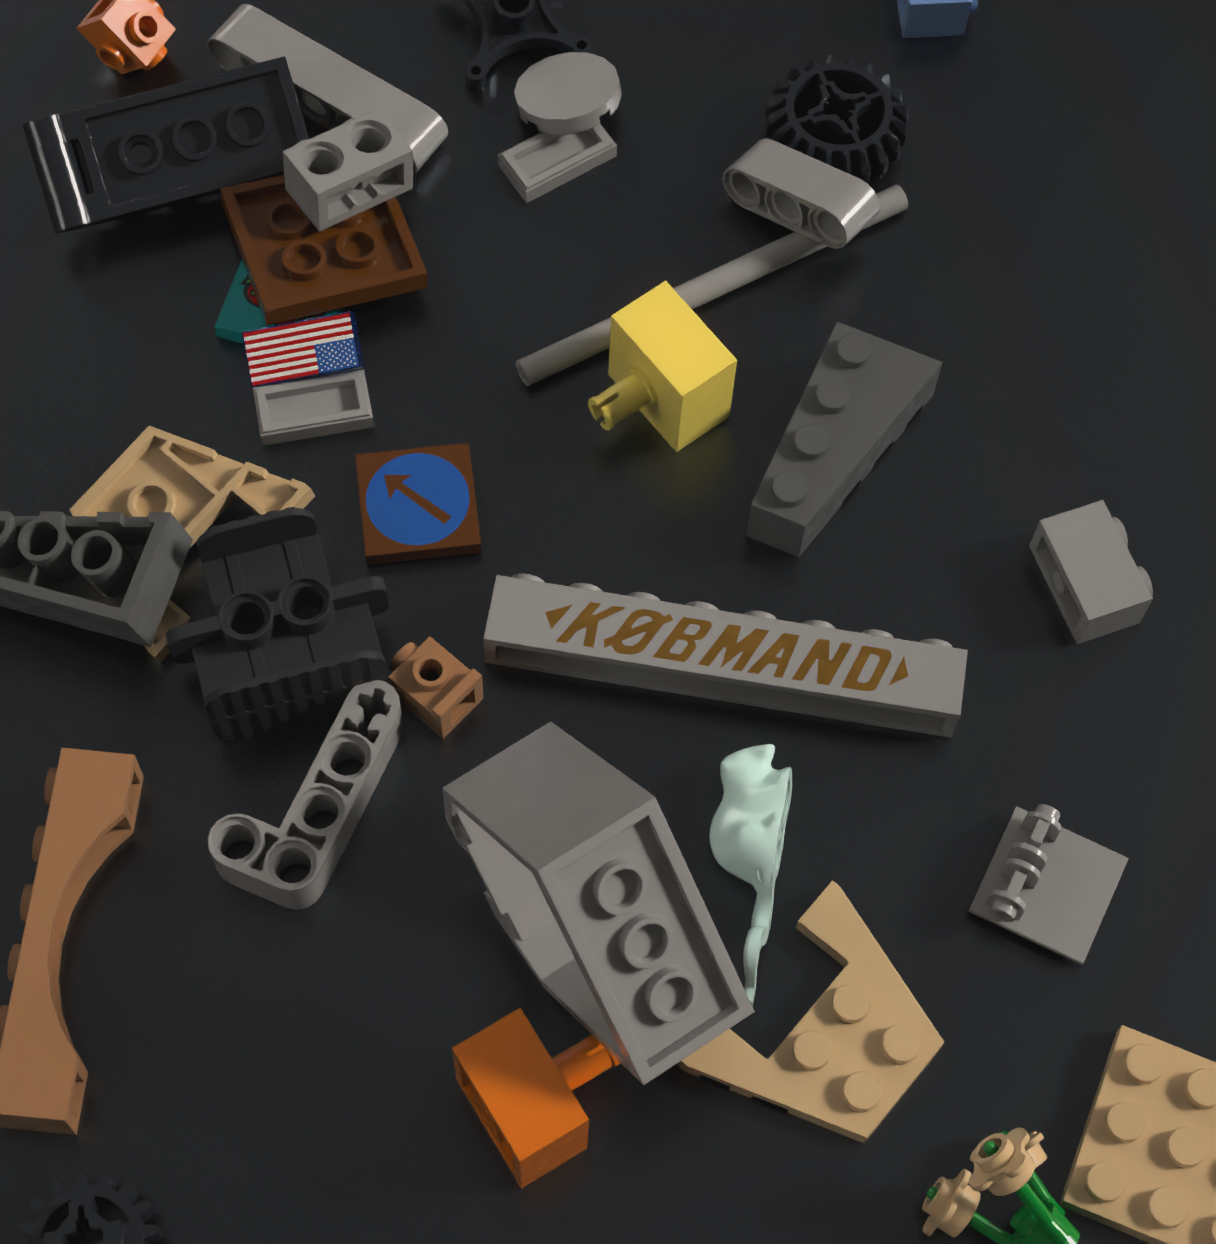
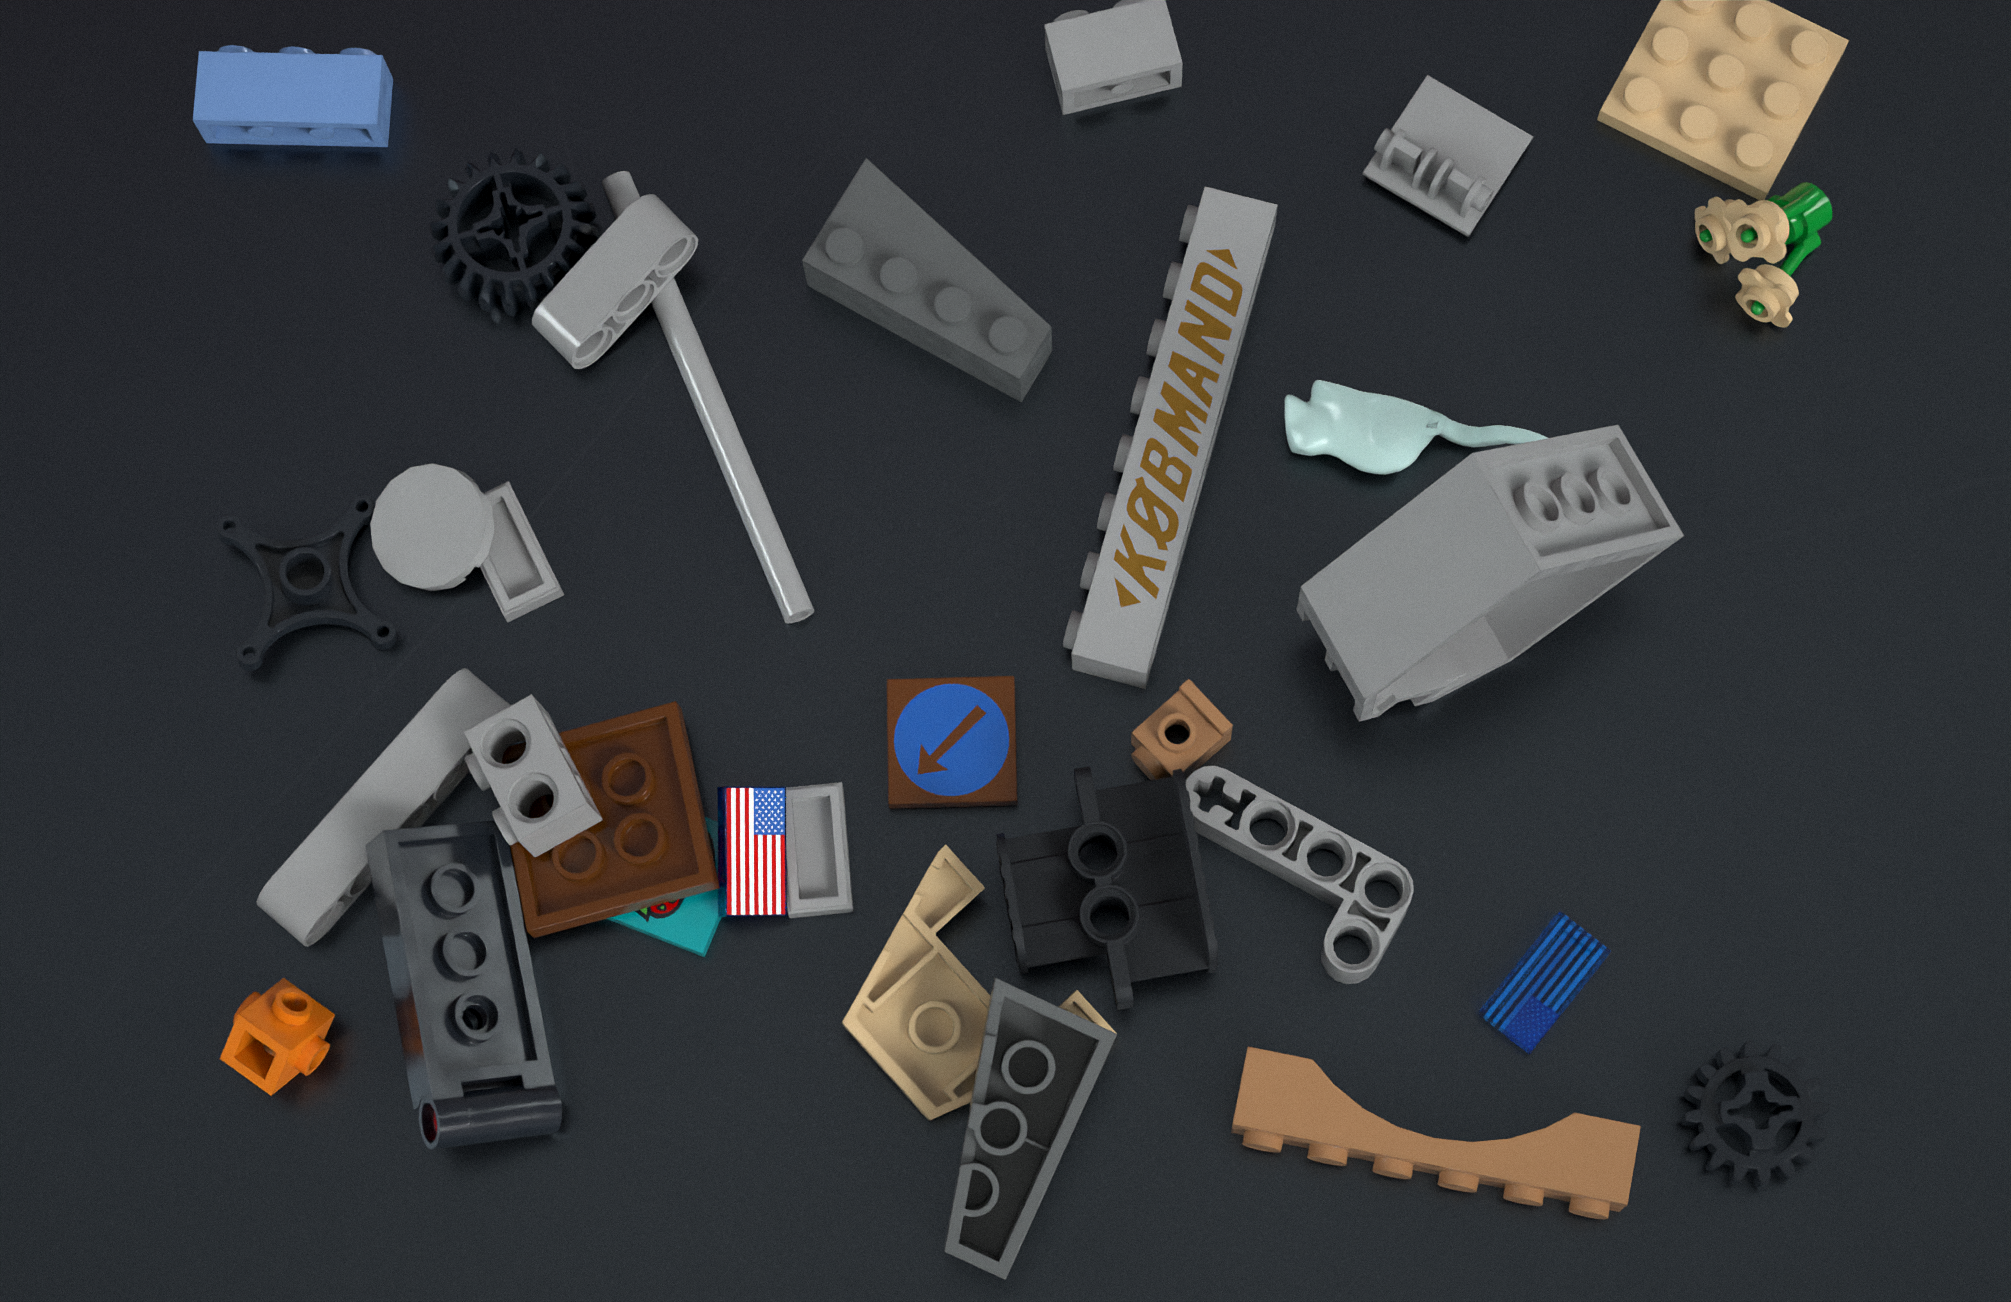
camera: 75 degrees left, 10 degrees up
orange brick [452,1008,621,1189] -> none
light yellow brick [588,280,737,453] -> none
tan wing [678,880,944,1143] -> none
none -> clear blue tile [1478,911,1611,1055]

